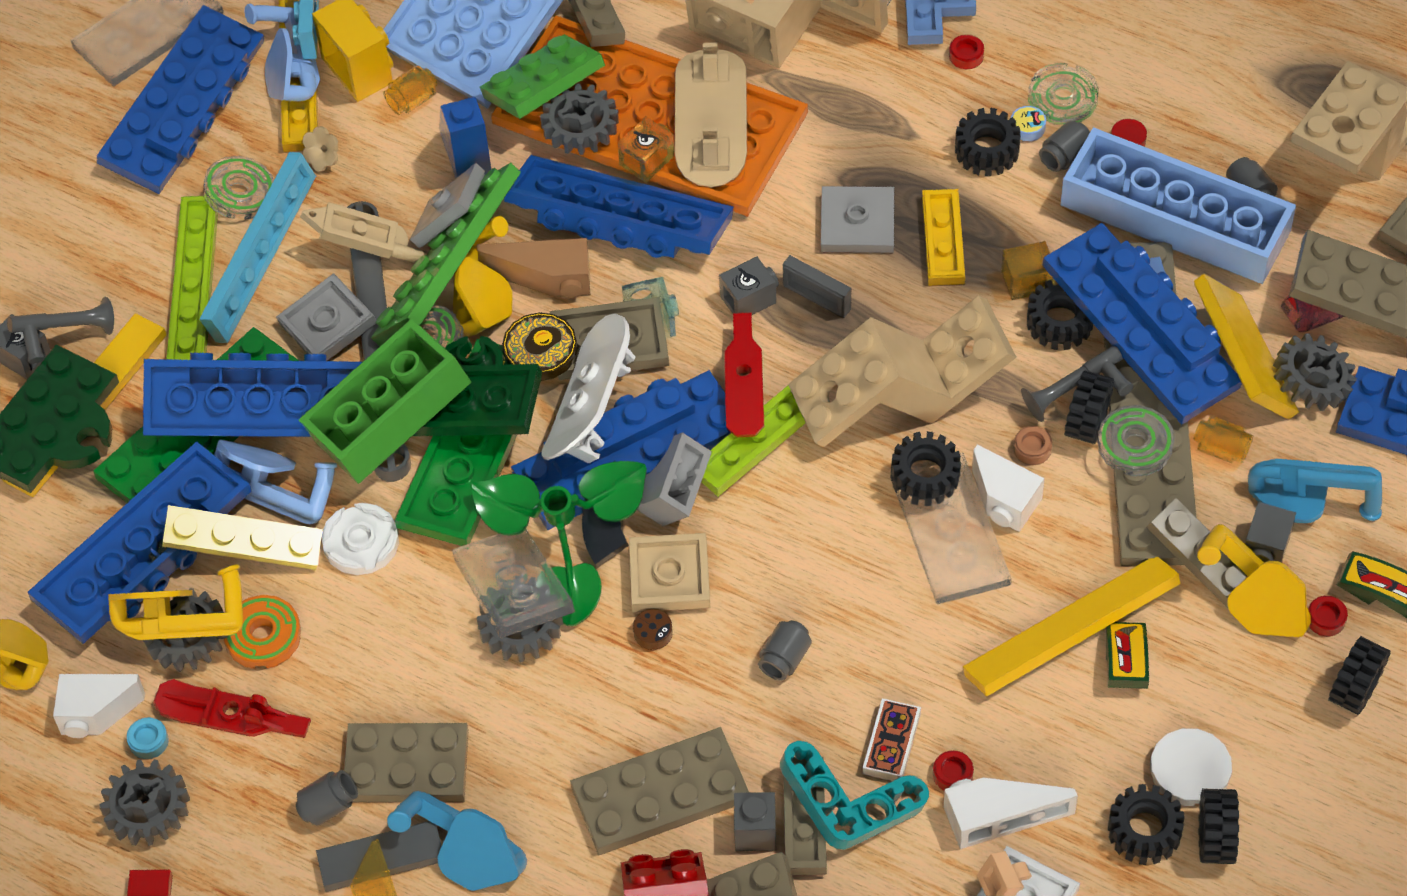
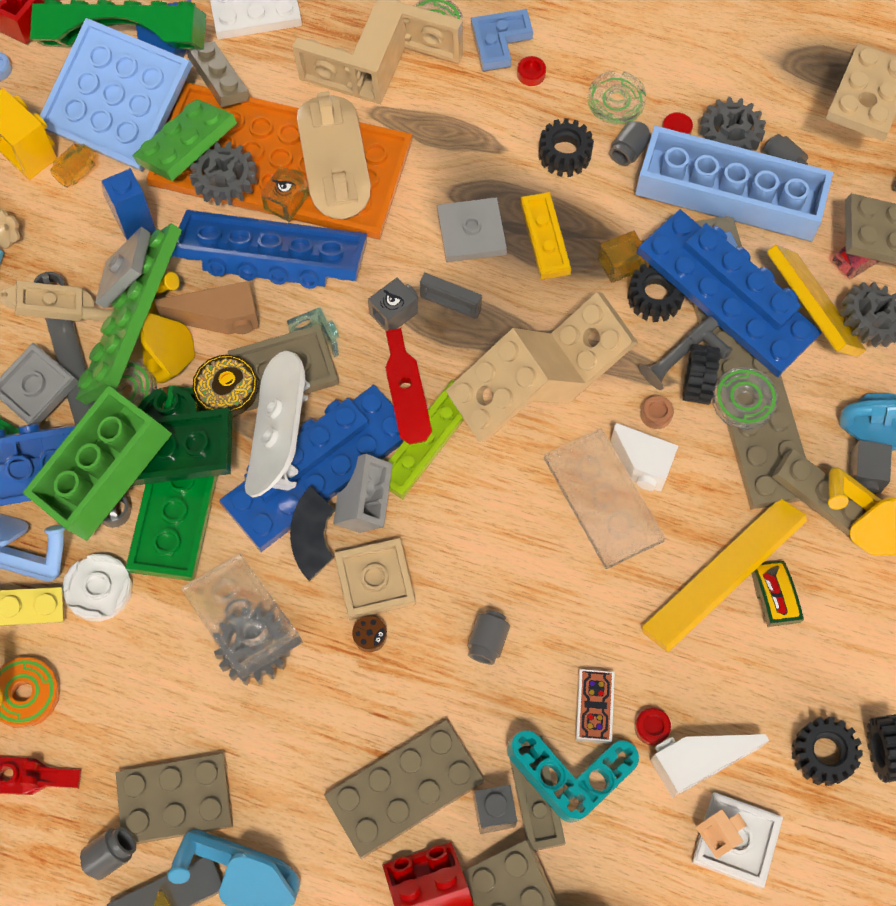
camera: 15 degrees left, 10 degrees up
green plant [471,461,647,626] -> none
black tyre [890,431,961,506] -> none
tile [1011,106,1046,141] -> none
white tile [1150,728,1232,806] -> none
clear yellow brick [1193,415,1254,464] -> none
none -> dark grey gear [699,97,766,150]

